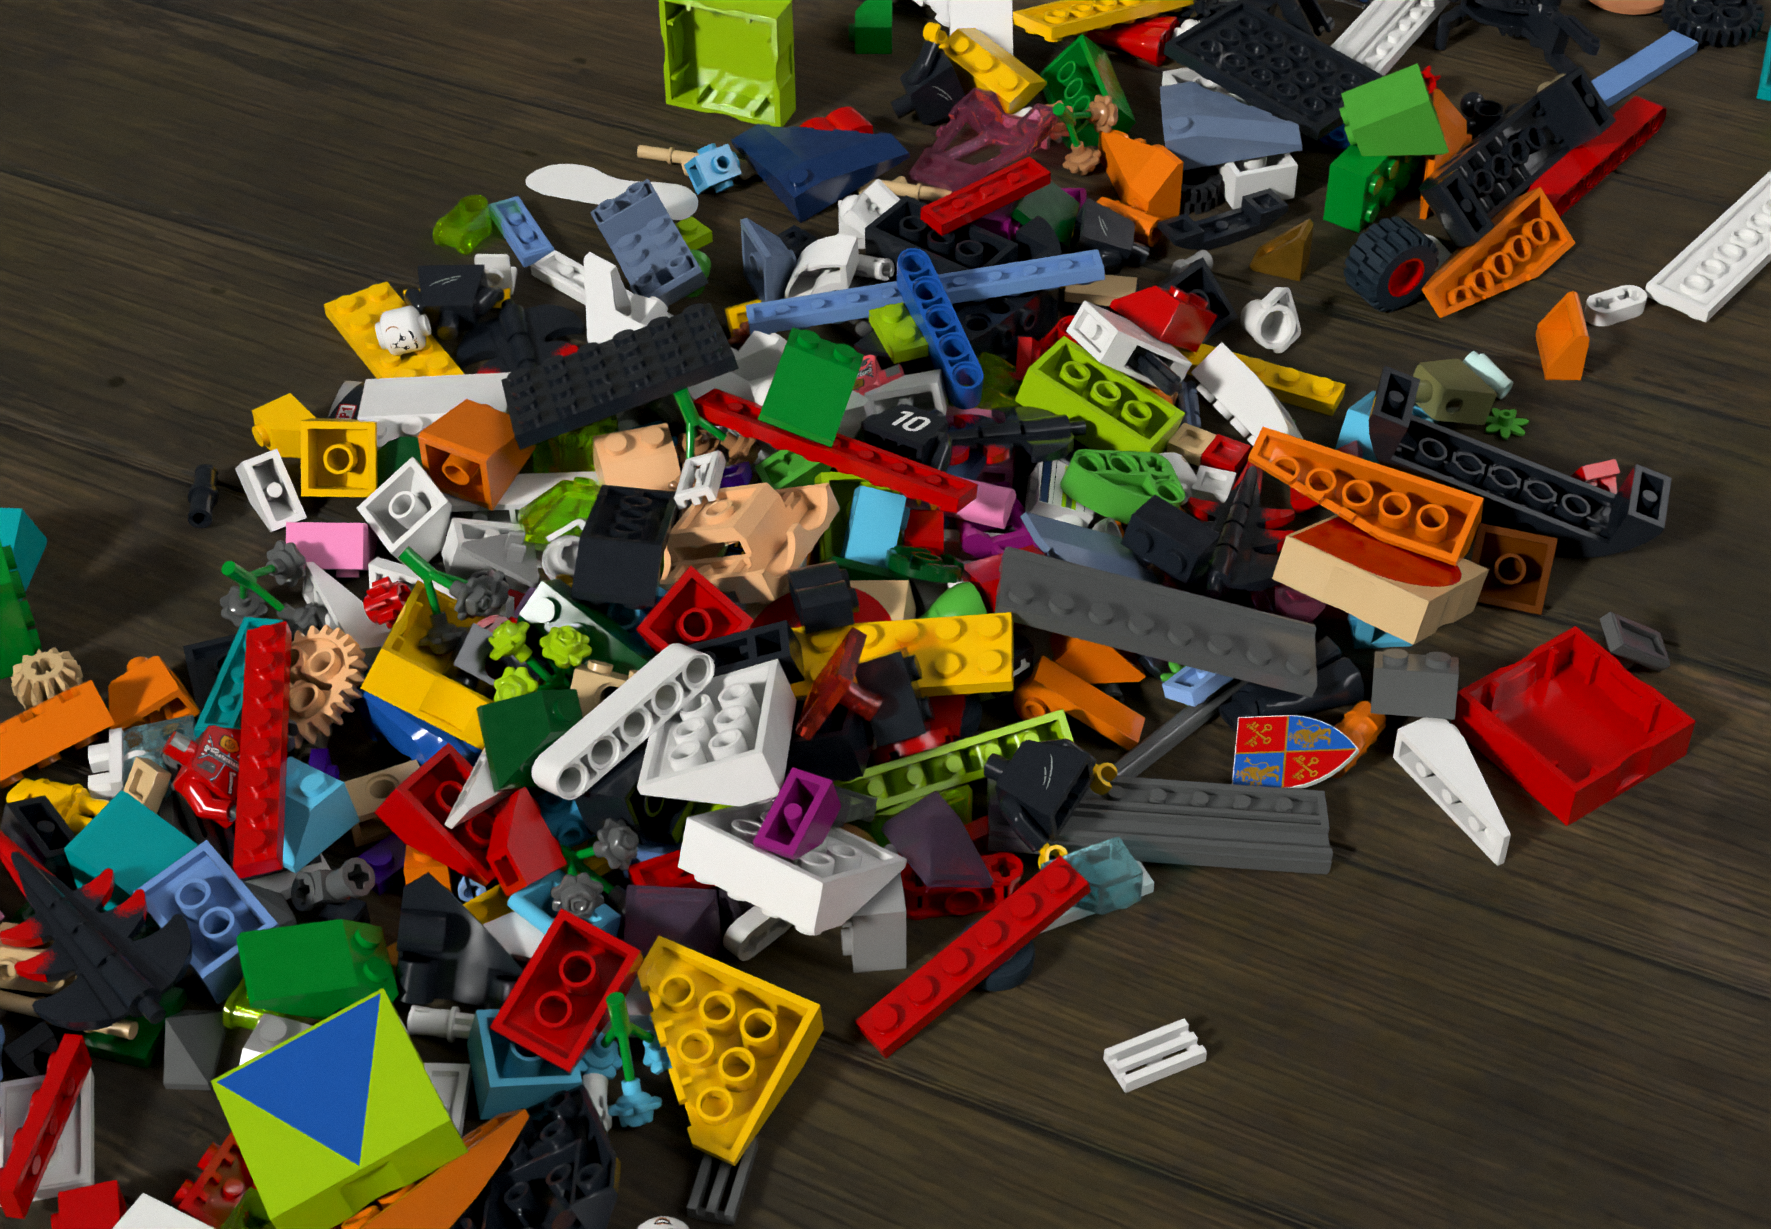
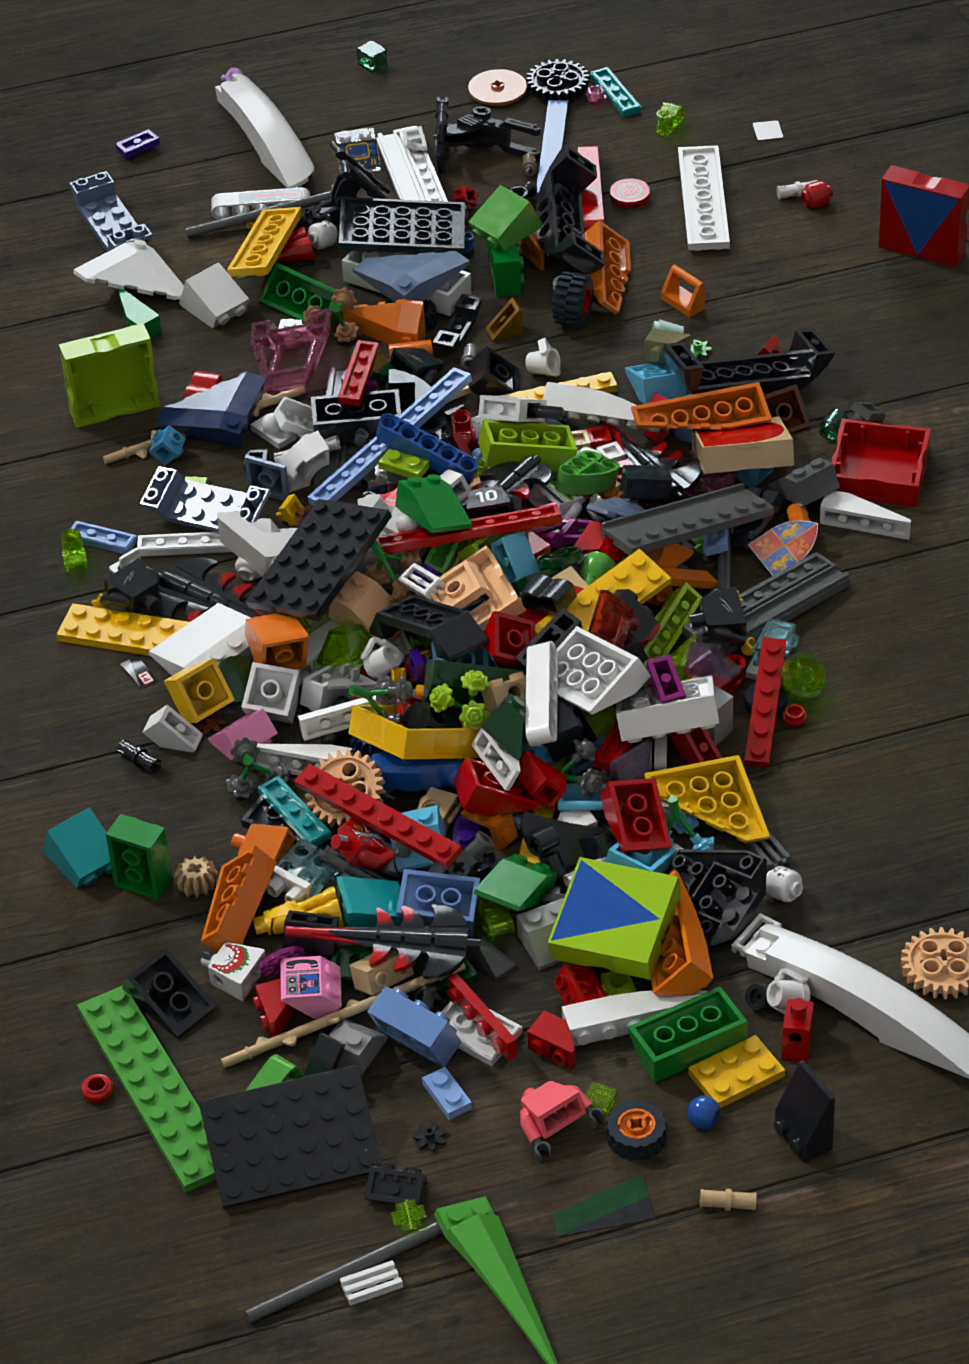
camera: 40 degrees left, 0 degrees up
tan plate [123,757,172,813] -> none
yellow slope [252,393,316,458] -> none
red gear [363,576,411,629] -> none
white head [375,306,431,356] -> none
white sticker [525,164,698,220] -> none
black torso [890,22,971,125] -> none
yellow slope [939,28,1047,124] -> none
white tile [1103,1018,1207,1093] -> none
red slope [1109,285,1218,352] -> none
white beam [1584,285,1647,326] -> none
none -> copper plant [195,713,226,734]
none -> clear pink plate [585,85,607,103]
none -> tile [610,178,650,208]
none -> red slope [669,727,722,764]
none -> clear neon green cylinder [780,652,827,702]
none -> red plate [783,704,807,726]
none -> clear green brick [819,409,848,440]

